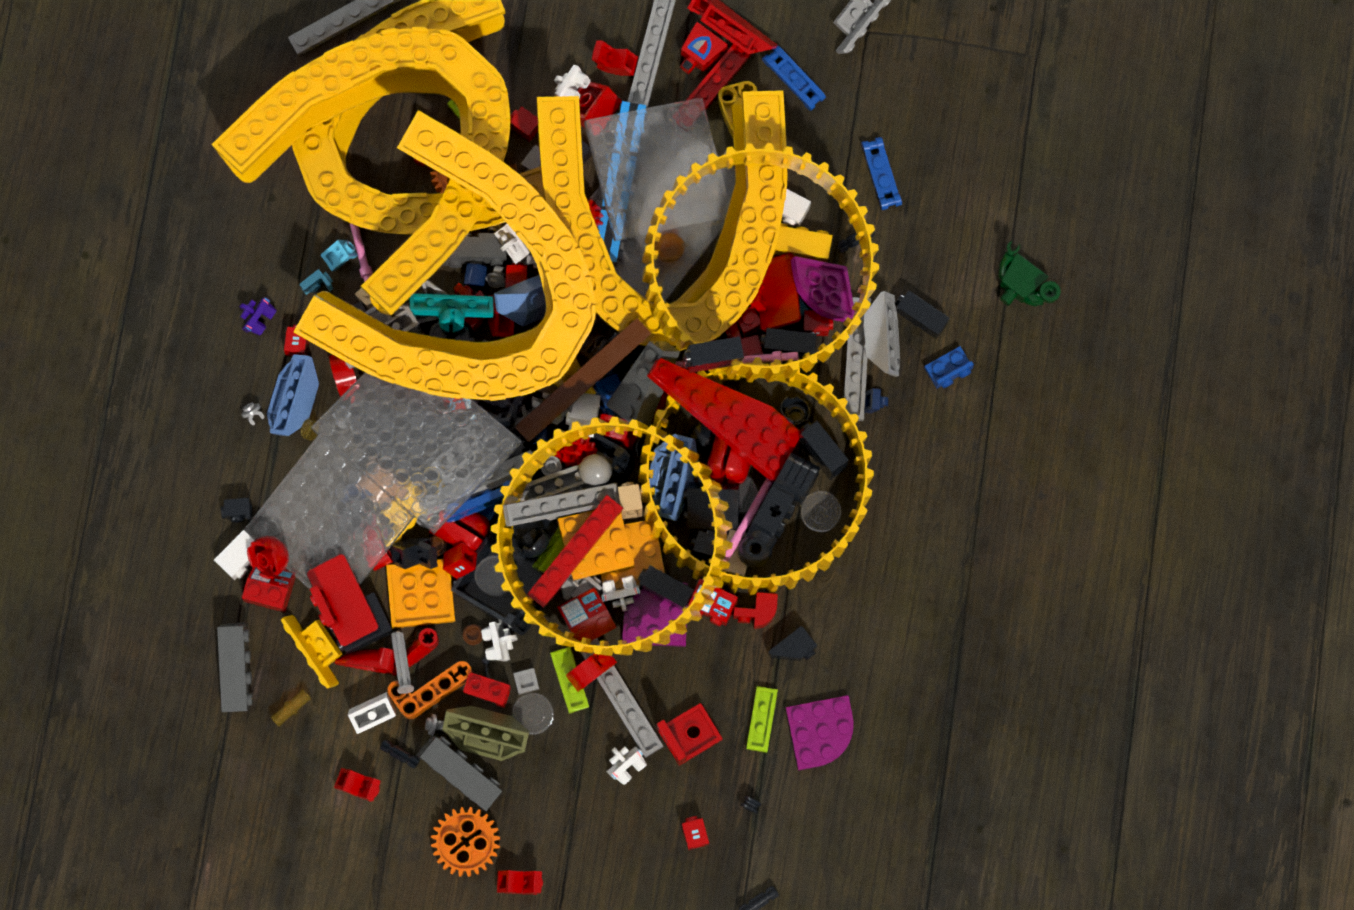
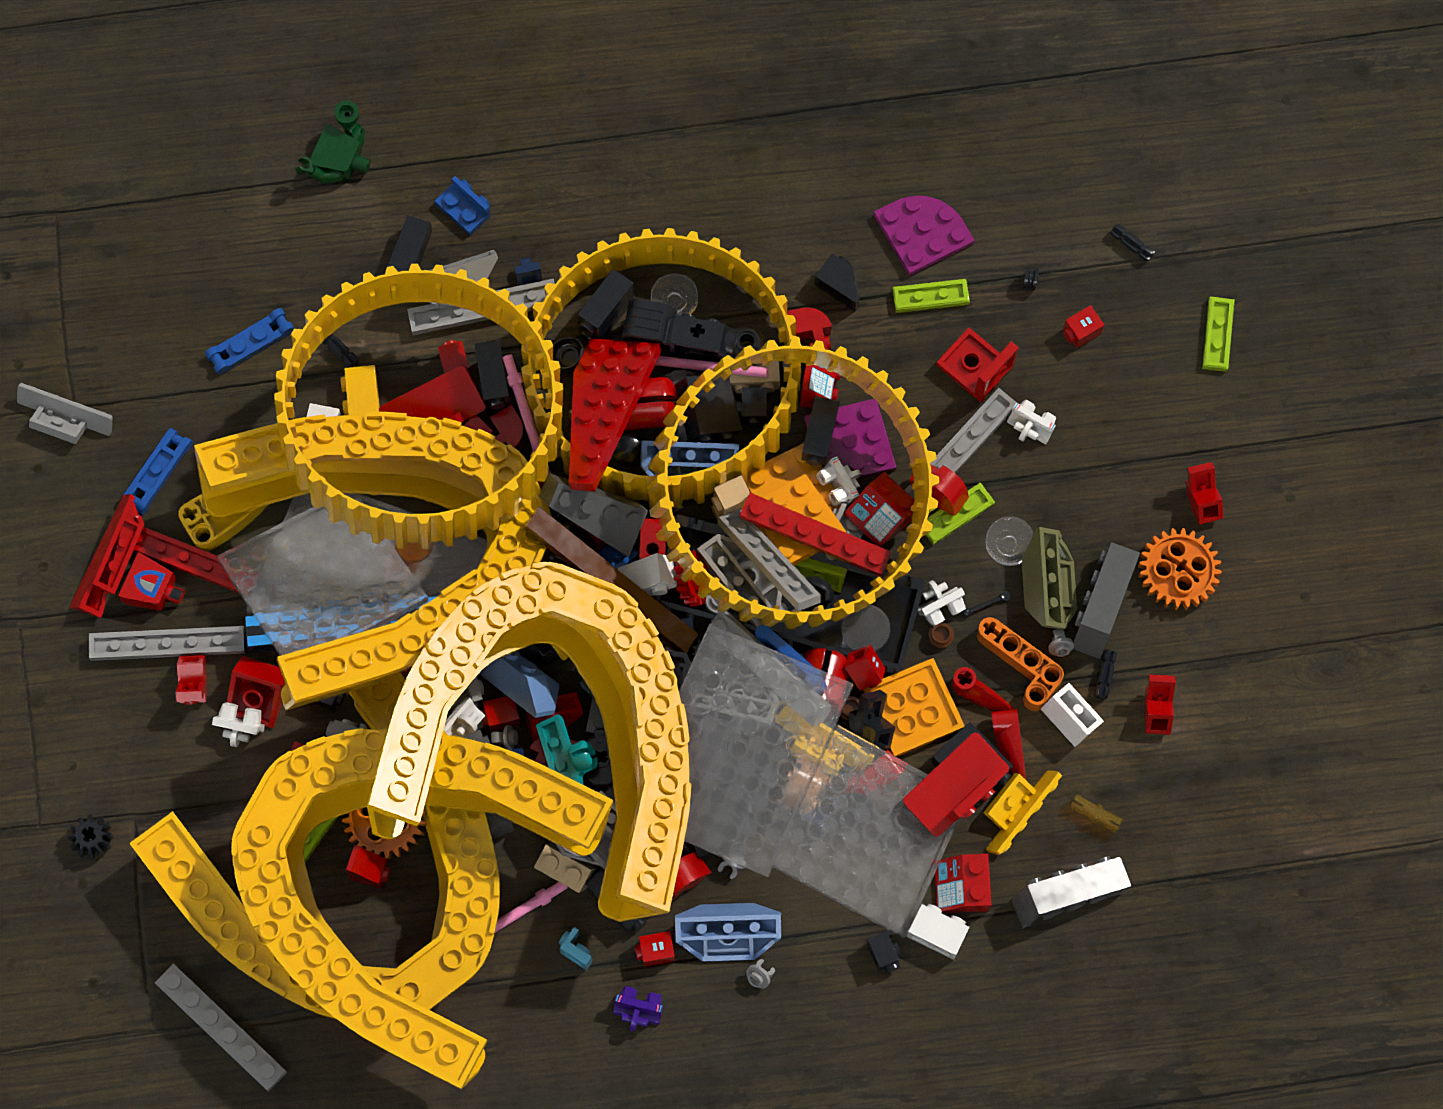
camera: 110 degrees left, 5 degrees down
red cylinder [247,536,289,579] -> none
clear yellow tile [300,419,320,441] -> none
medium azure bracket [321,240,358,271] -> none
light grey axle [391,631,414,694] -> none
red bracket [463,673,511,708] -> none
light grey plate [513,668,539,695] -> none
light grey hair [579,454,612,486] -> none
black brick [683,336,744,373] -> none
magenta plate [791,256,855,322] -> none

